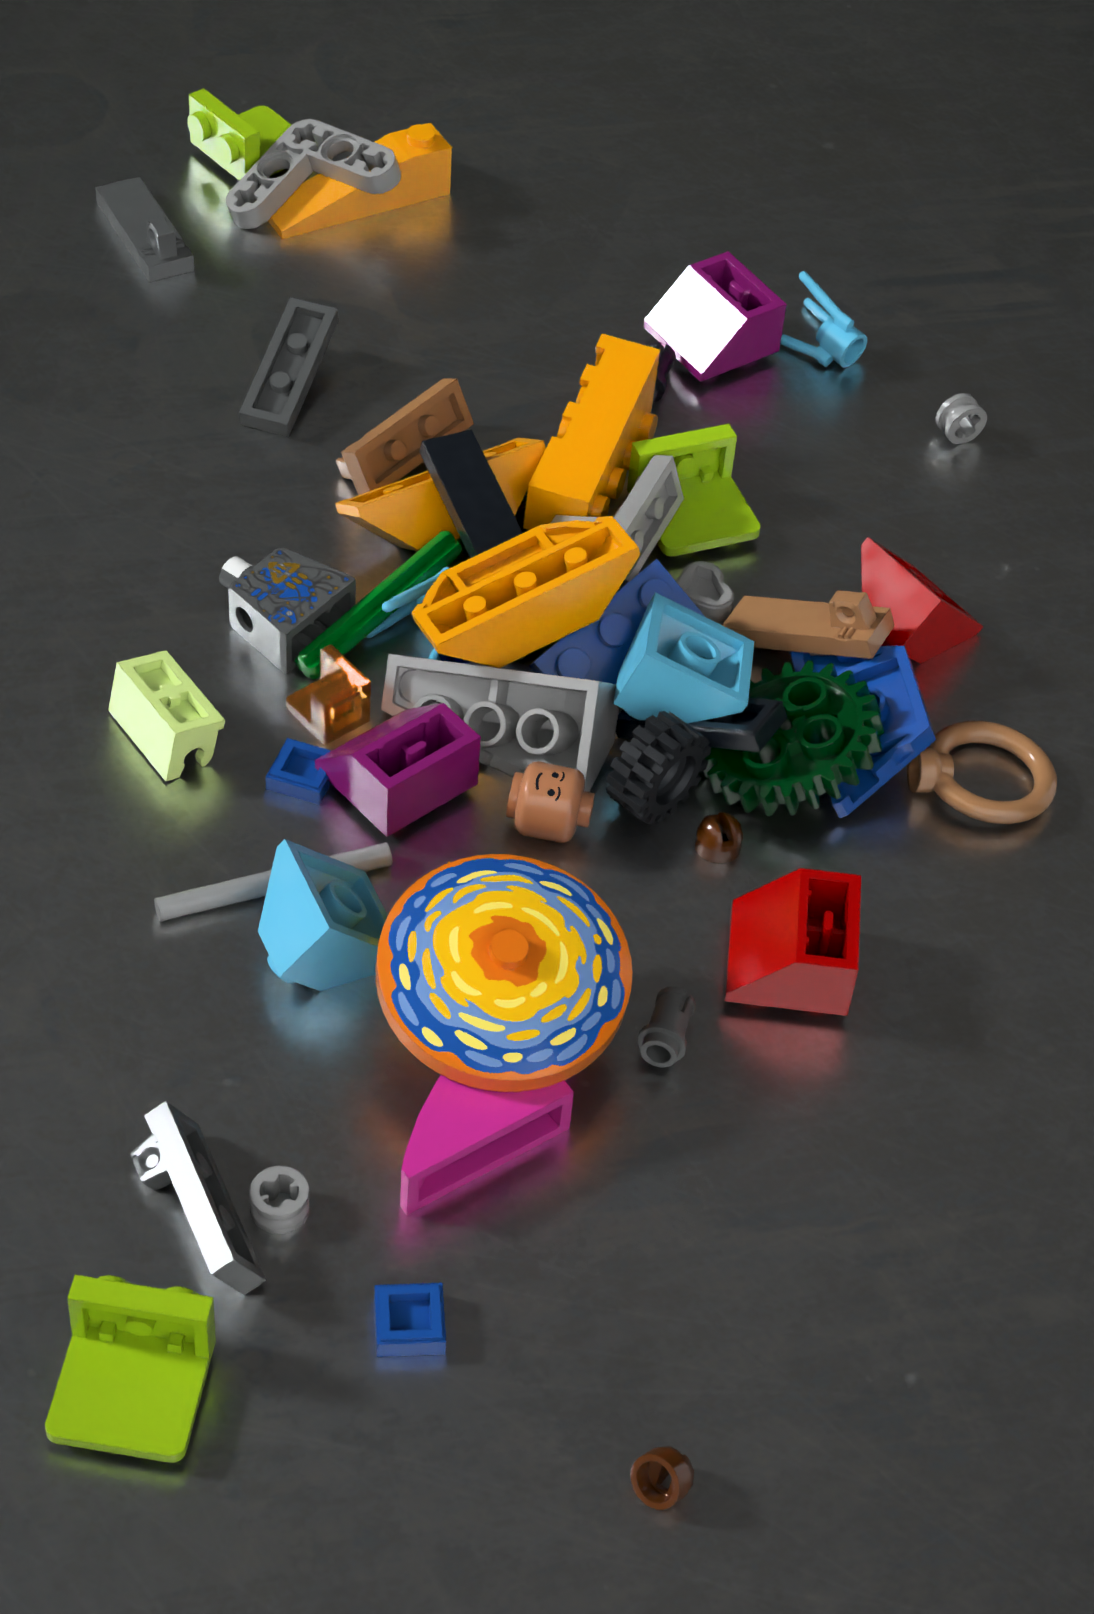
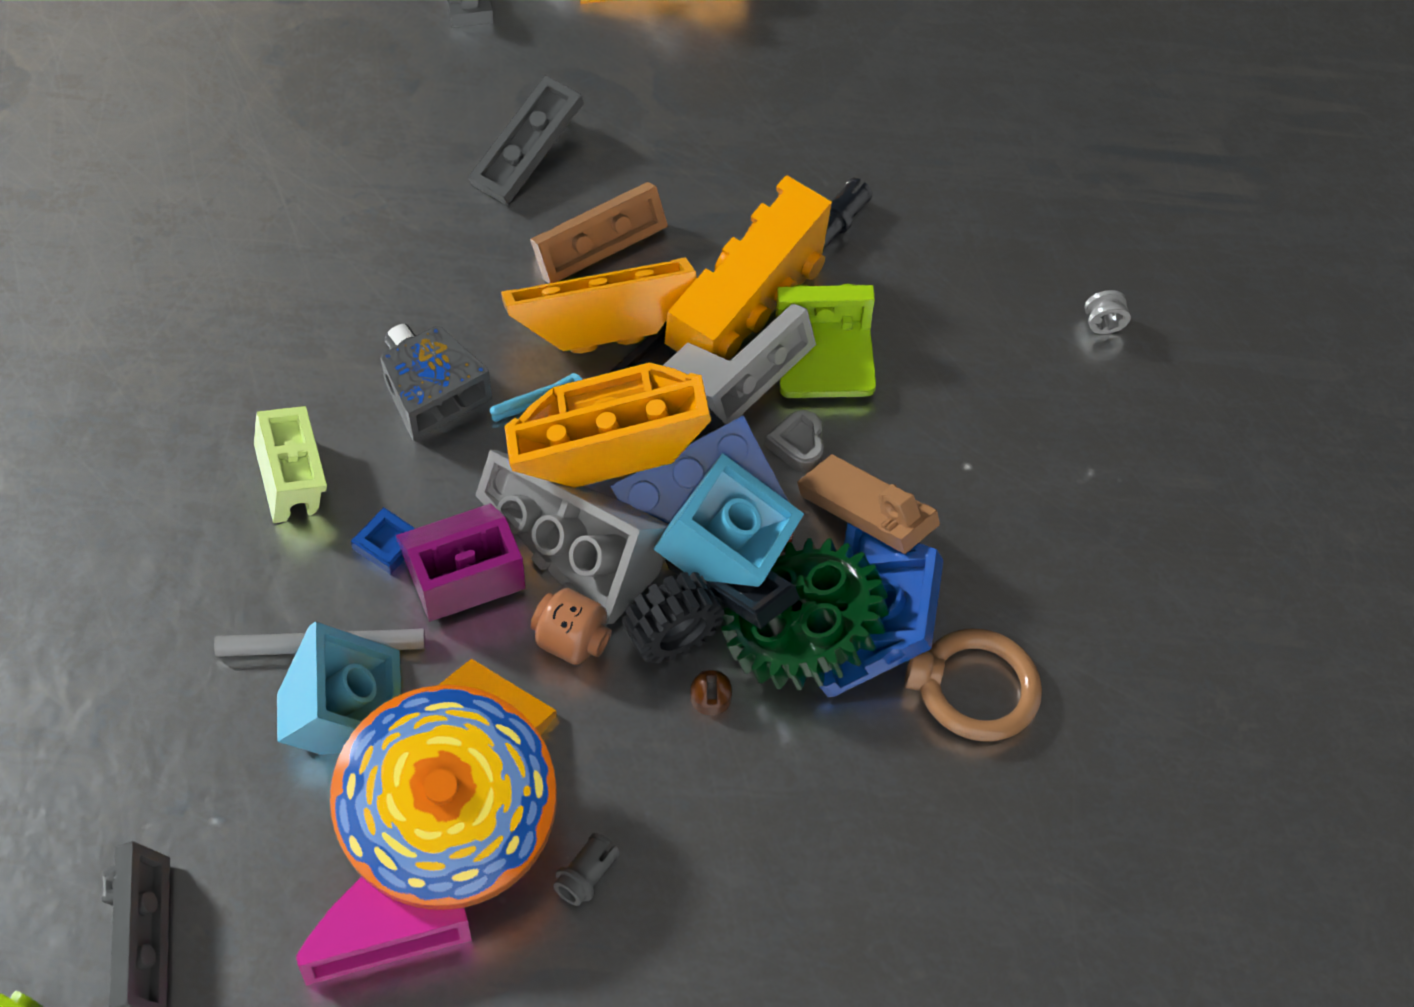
camera: 20 degrees right, 10 degrees up
light grey bush [249,1166,310,1234] -> none
clear orange panel [286,644,371,745] -> none
green axle [295,531,462,680] -> none
black tile [419,429,523,558] -> none
slope [644,251,787,382] -> none
red slope [725,868,861,1016] -> none
medium azure plant [780,271,868,367] -> none
red slope [861,537,984,664] -> none

